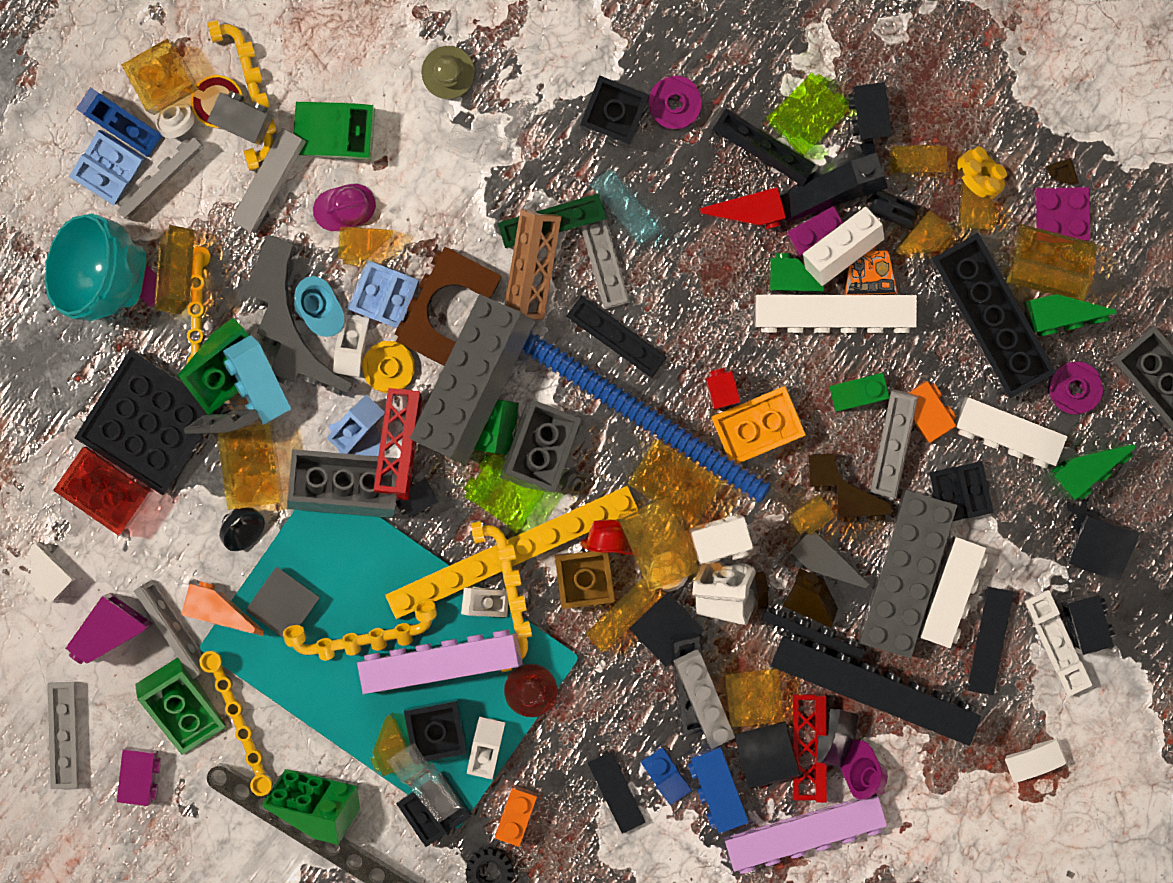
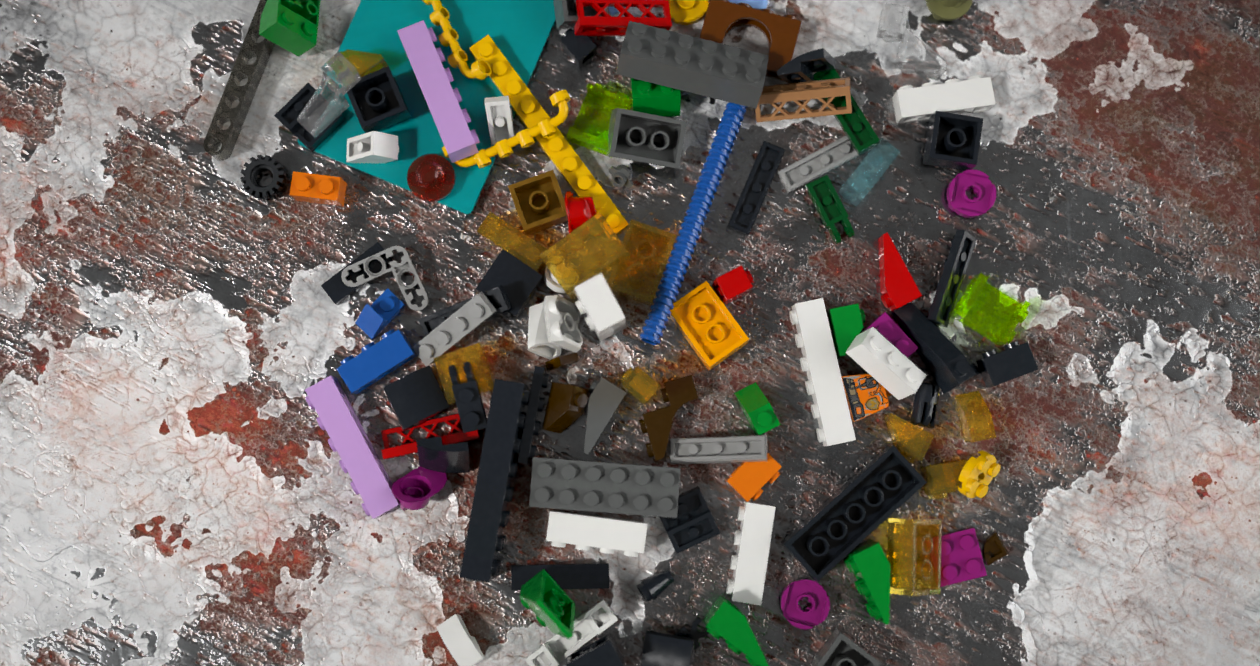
camera: 75 degrees right, 5 degrees down
none -> light grey beam [341,245,429,311]
none -> black hinge [449,361,487,433]
none -> green slope [519,569,575,639]
none -> black cone [637,569,674,602]
none -> black slope [777,48,836,84]
none -> dark green hinge [805,175,855,244]
none -> white brick [892,75,996,124]

